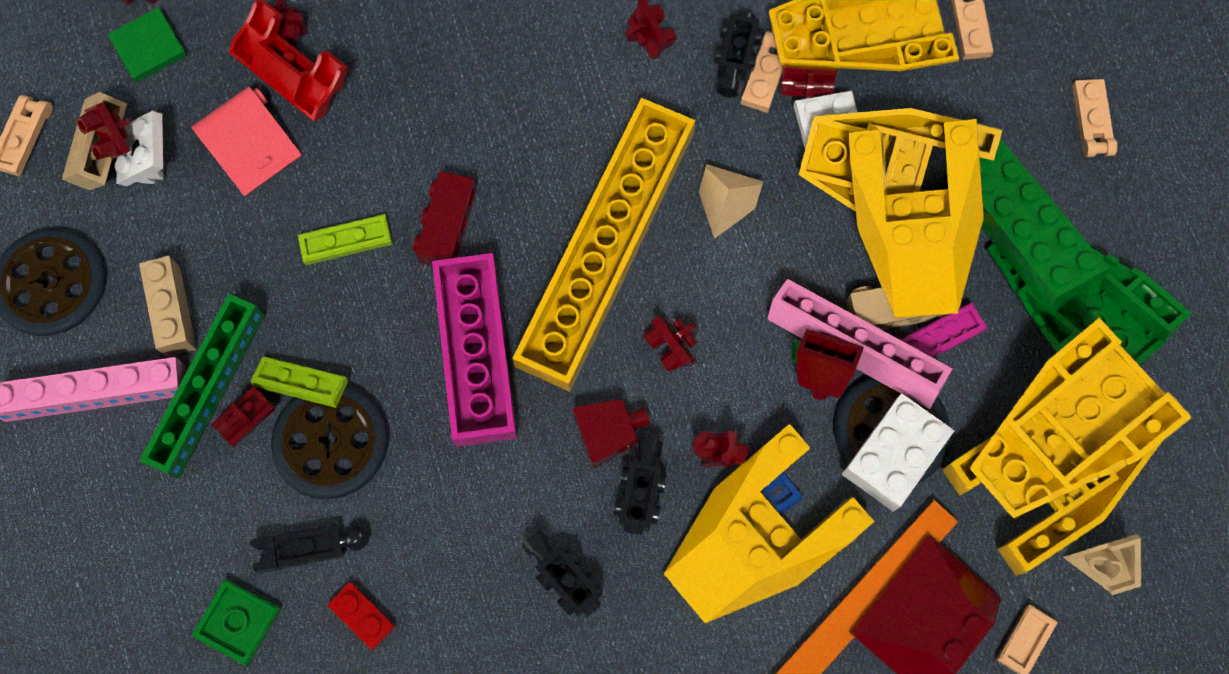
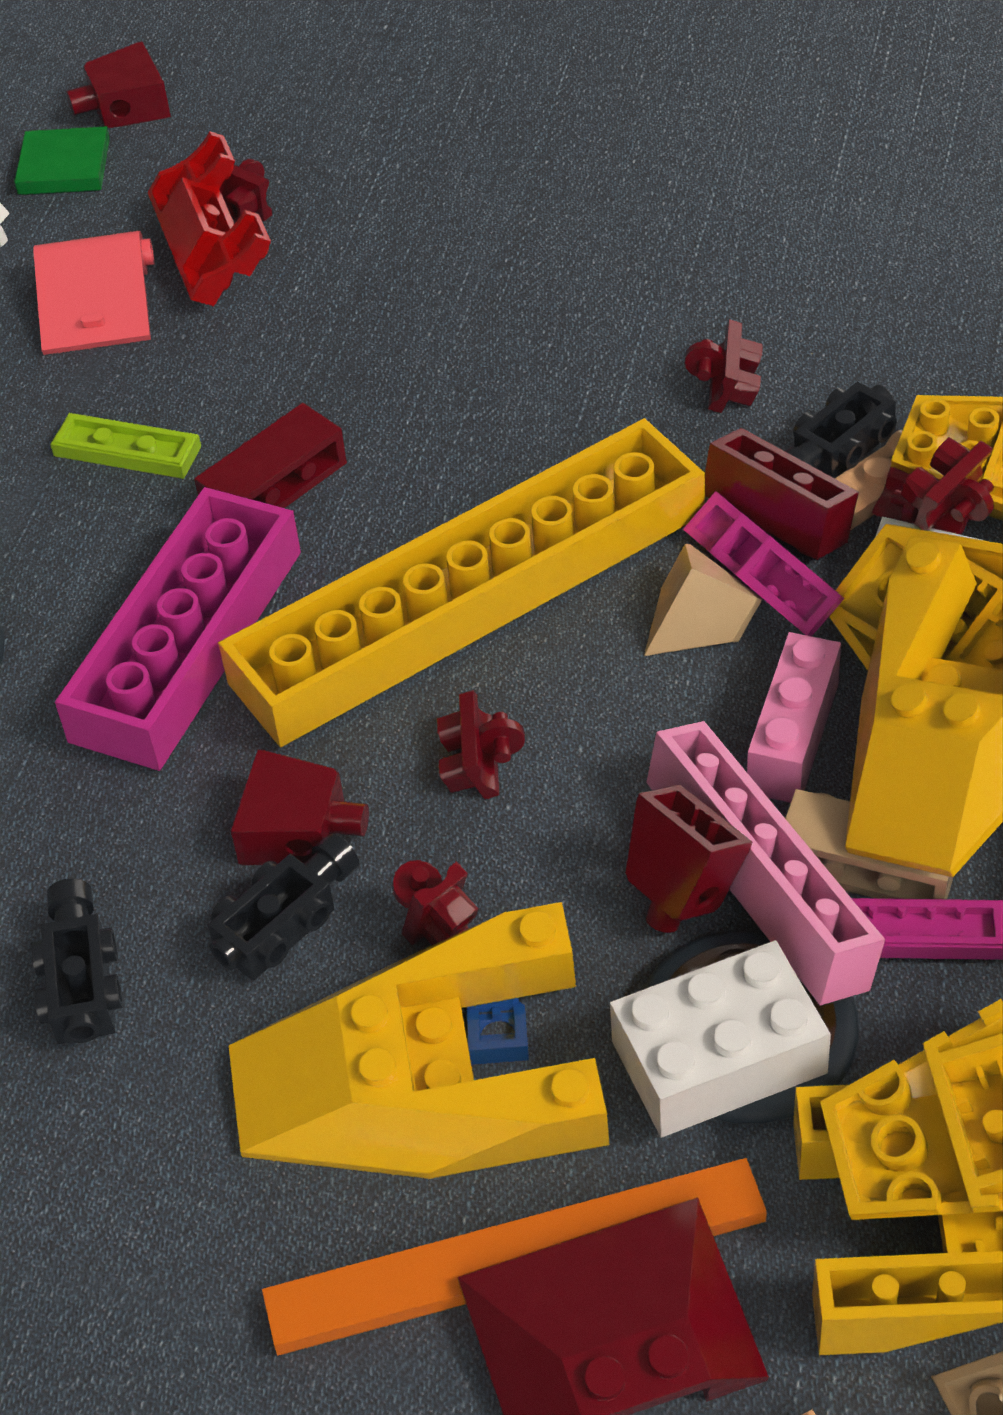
camera: 35 degrees right, 25 degrees down
none -> dark pink slope [683,491,845,636]
none -> dark red brick [705,428,859,560]
none -> bright pink brick [747,632,841,803]
none -> dark red hips [900,437,994,531]

